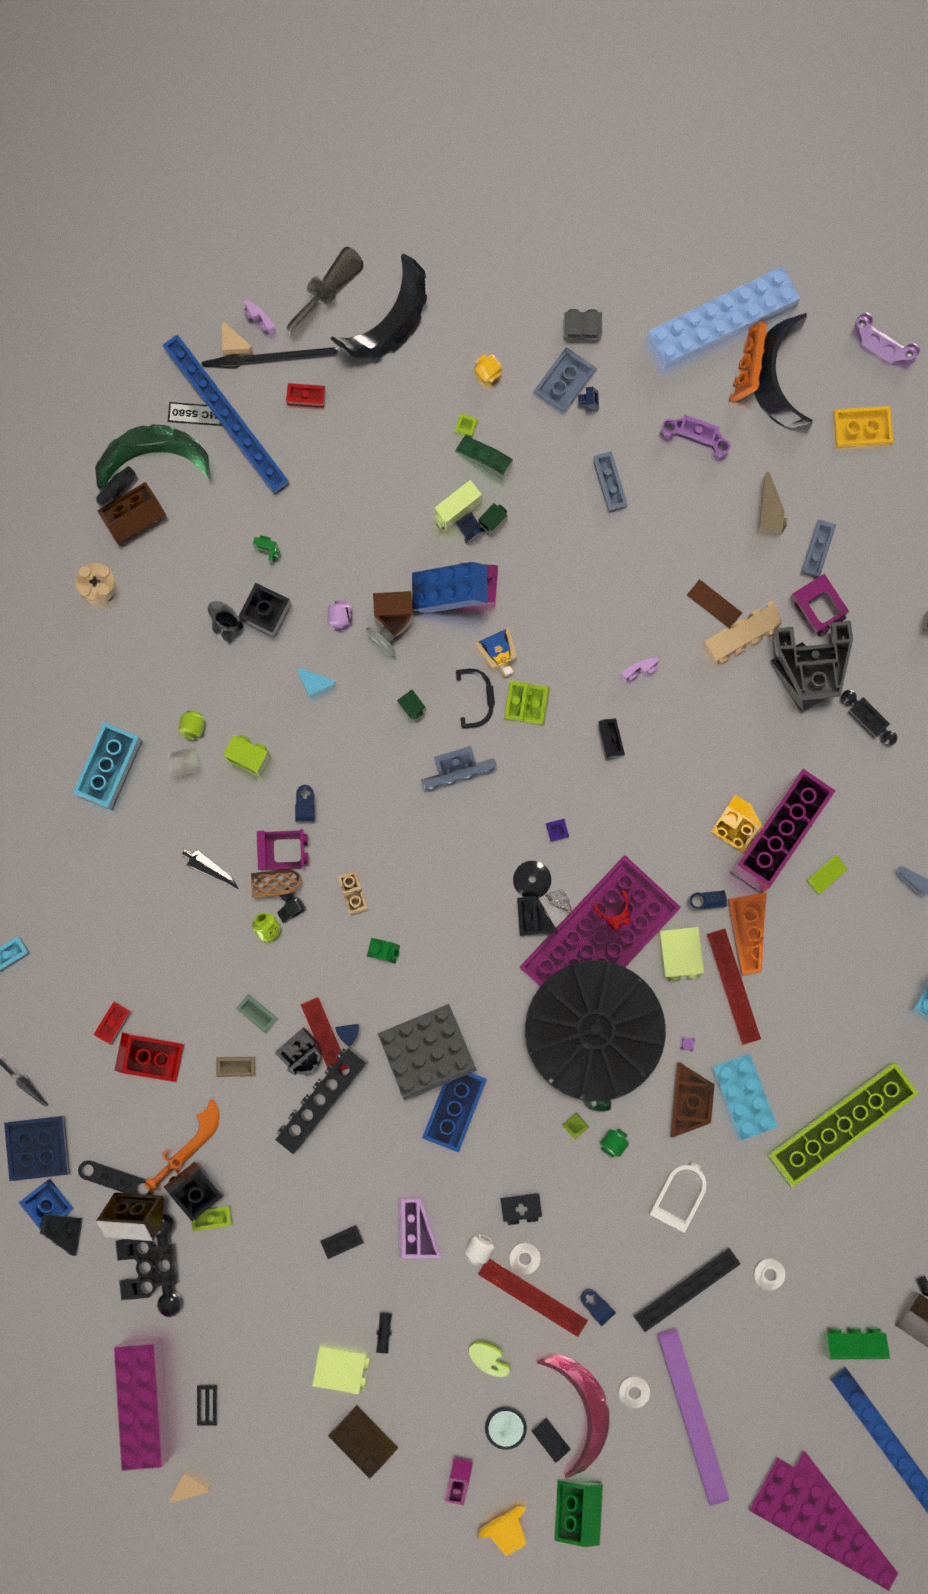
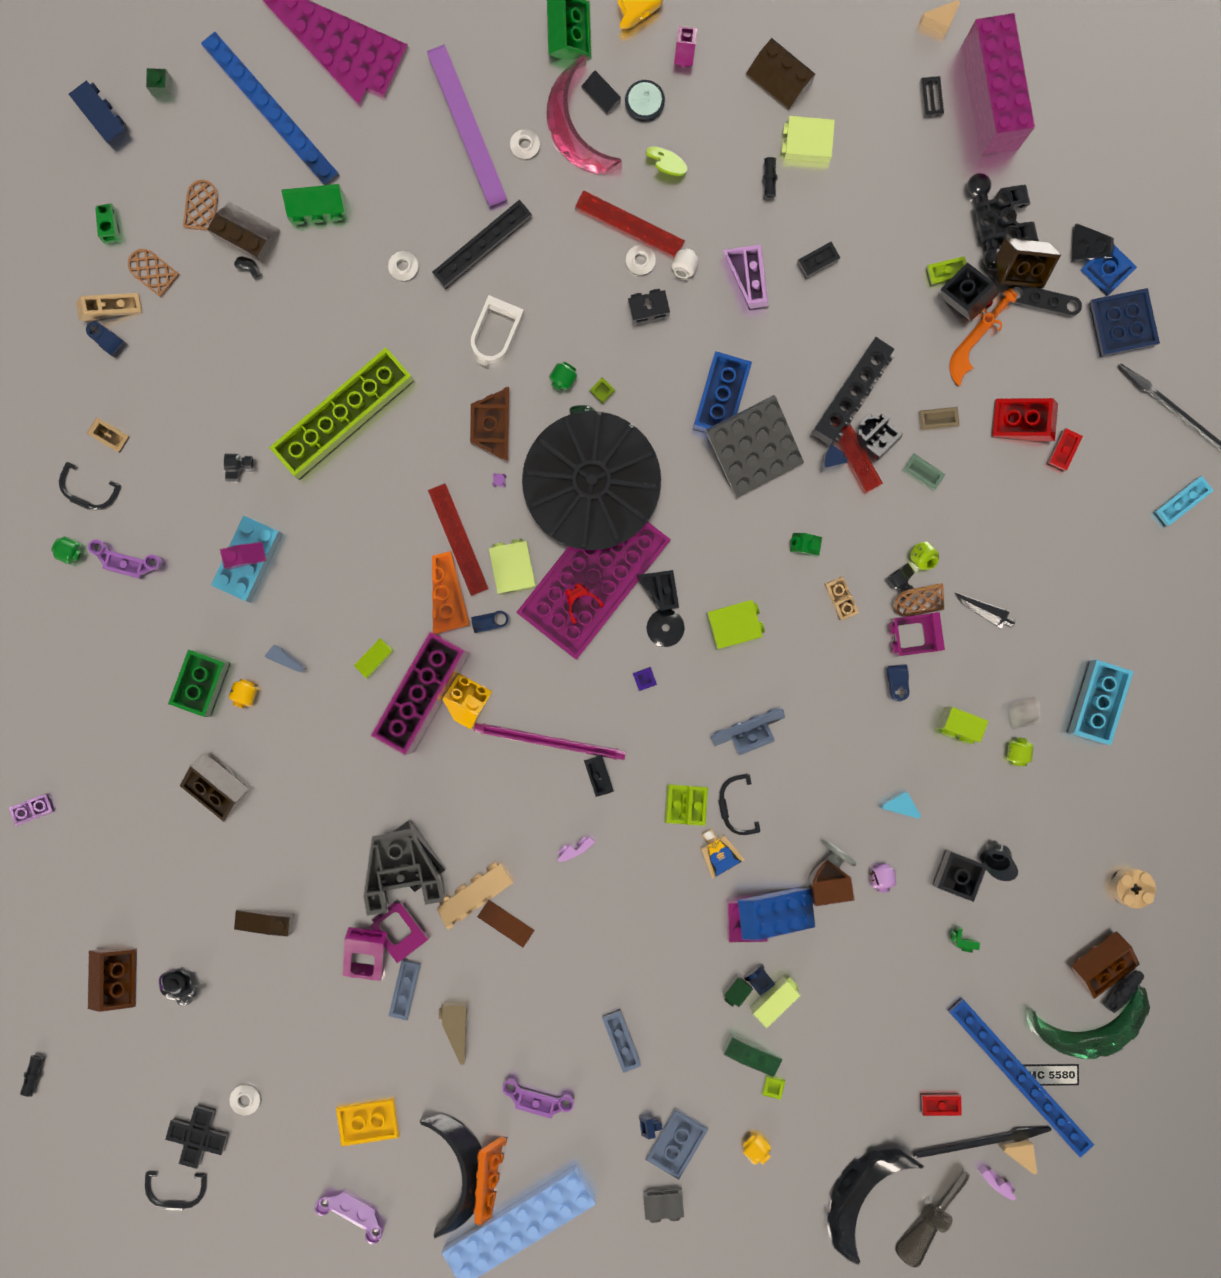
camera: 170 degrees right, 5 degrees up
dark green brick [397,689,426,721] -> none
clear slope [545,889,572,913] -> none
dark blue piece [580,1289,616,1326] -> none
medium azure brick [711,1053,778,1141] -> none
black plate [841,690,898,745] -> none
none -> magenta window [342,927,387,981]
none -> magenta piece [474,723,626,760]
none -> lime brick [707,600,765,650]

